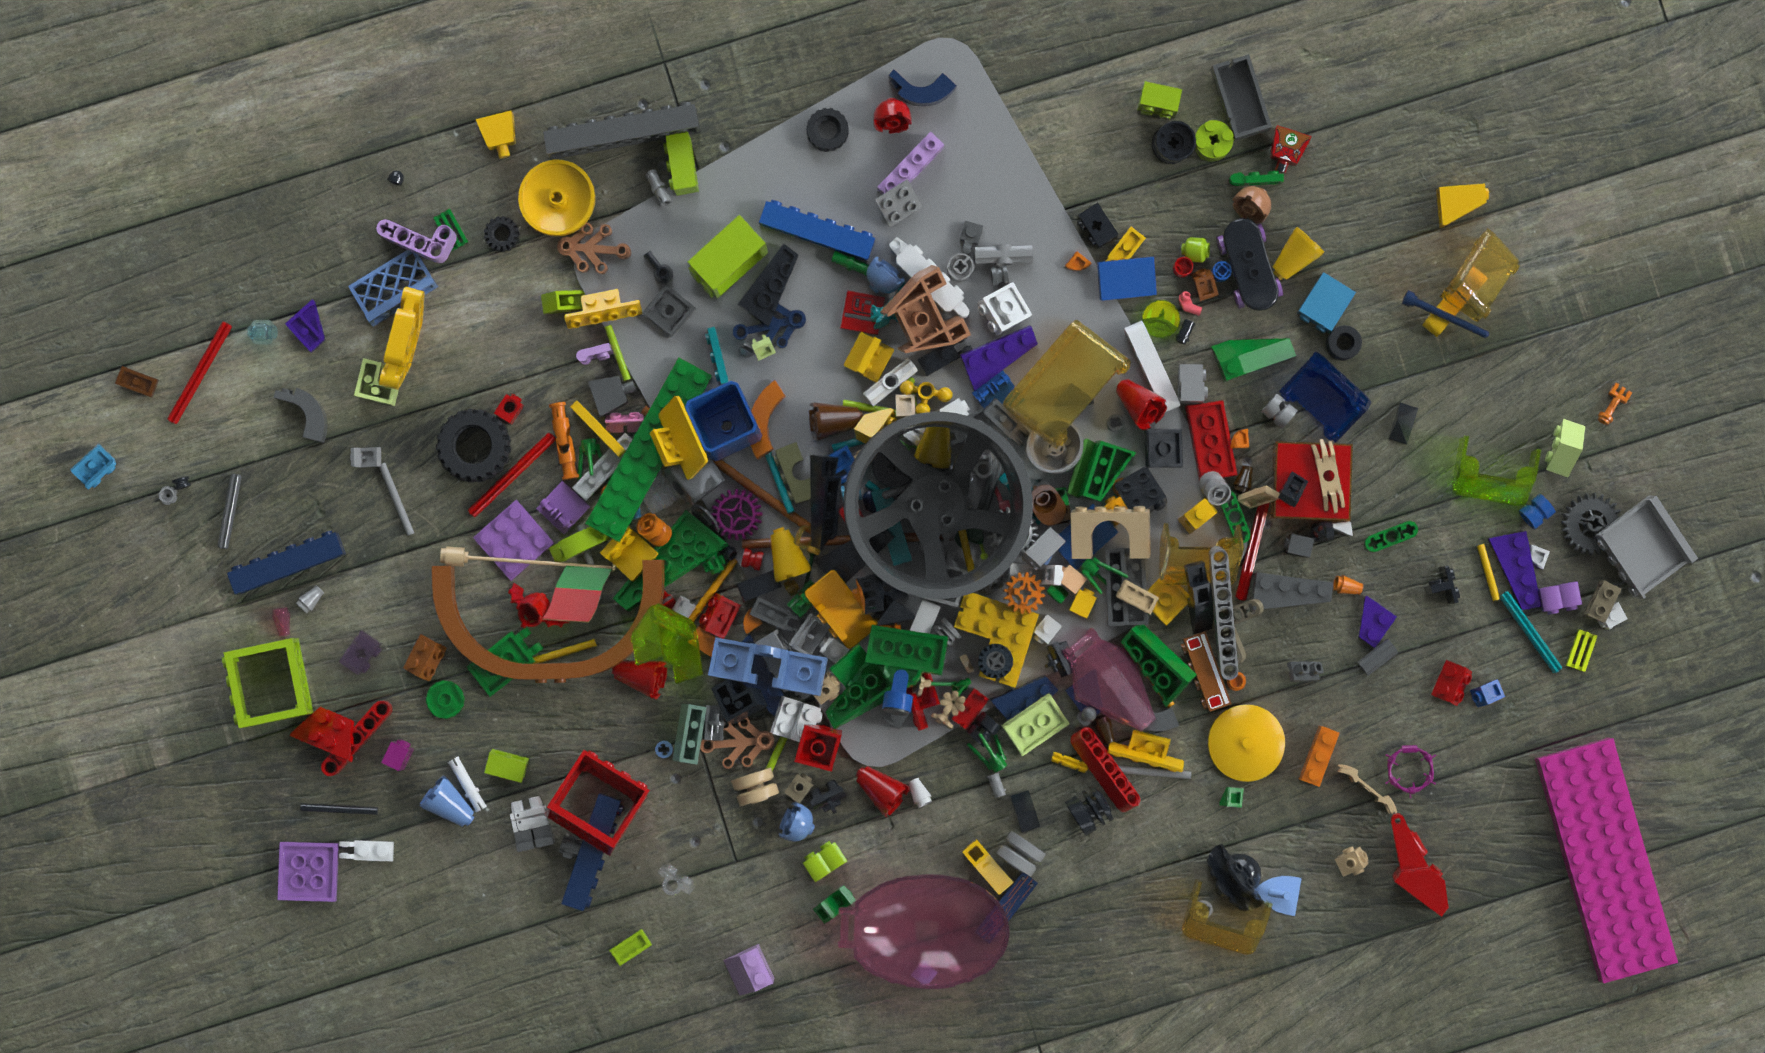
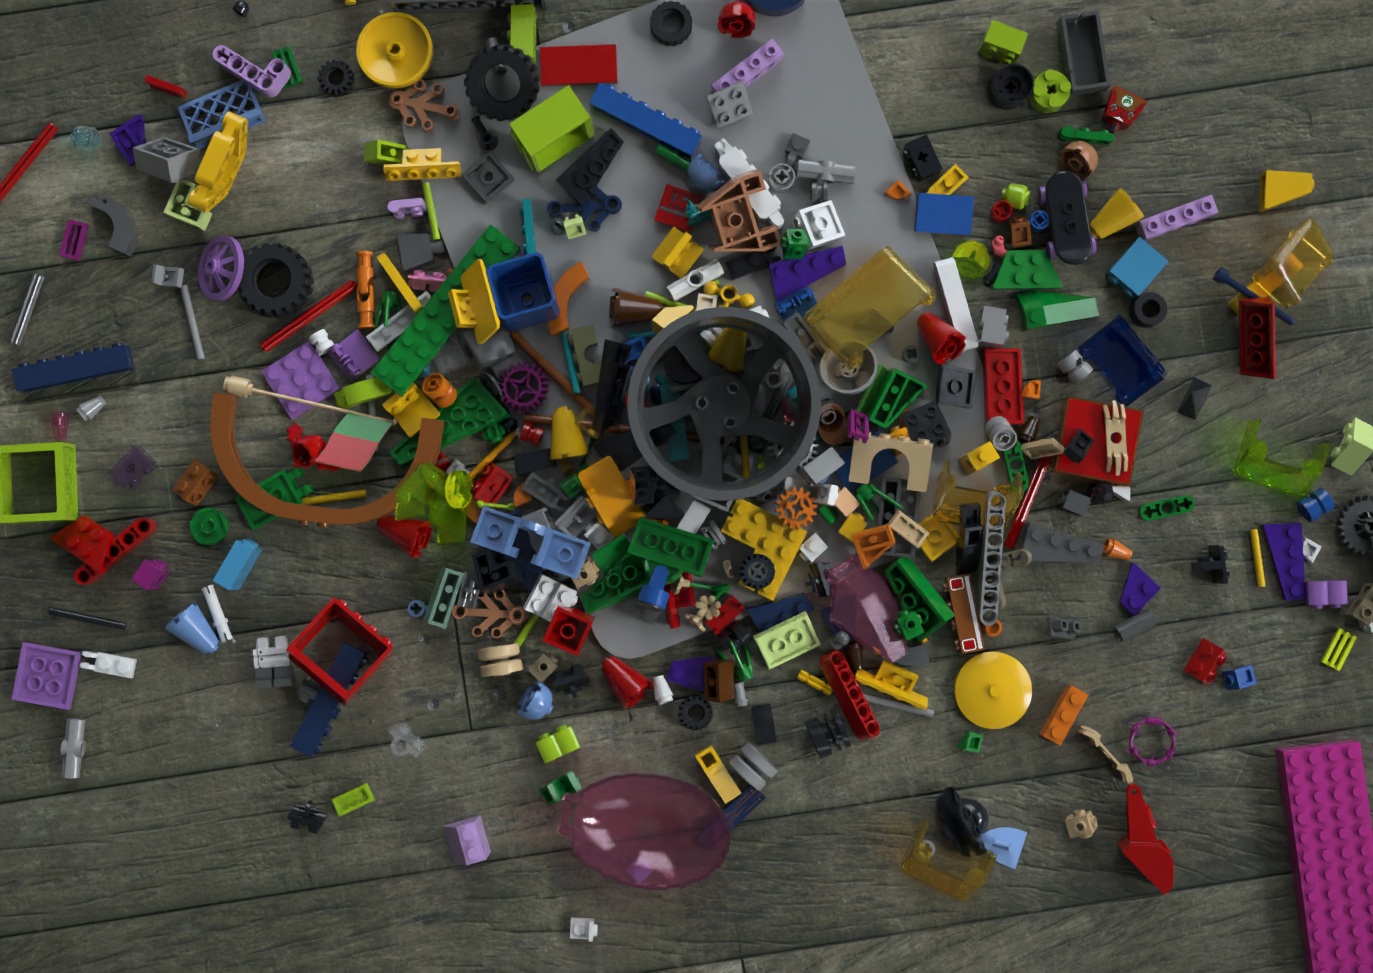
camera: 10 degrees right, 0 degrees up
lime hinge [484,749,529,783] -> none
red brick [494,394,524,424] -> none
teal axle [1500,591,1562,673] -> none
none -> magenta tile [59,219,89,261]
none -> light grey piece [61,718,86,779]
none -> light grey slope [133,137,200,183]
none -> red tile [144,75,188,99]
none -> medium lavender wheel [198,235,244,301]
none -> dark azure brick [213,539,262,590]
none -> black hips [287,800,327,834]
none -> white wheel [308,329,334,356]
none -> clear neon green tile [445,470,473,509]
none -> black tyre [464,44,540,121]
none -> lime hinge [477,500,515,511]
none -> red tile [540,44,618,86]
none -> white bracket [570,917,598,942]
none -> dark purple wing [666,655,714,692]
none -> black tyre [678,695,713,731]
none -> reddish brown brick [703,659,734,703]
none -> green brick [780,228,809,259]
none -> magenta tile [848,409,869,444]
none -> orange wing [852,523,895,570]
none -> green brick [893,609,925,641]
none -> green wing [991,250,1063,290]
none -> lavender brick [1134,195,1219,241]
none -> red slope [1238,297,1276,379]

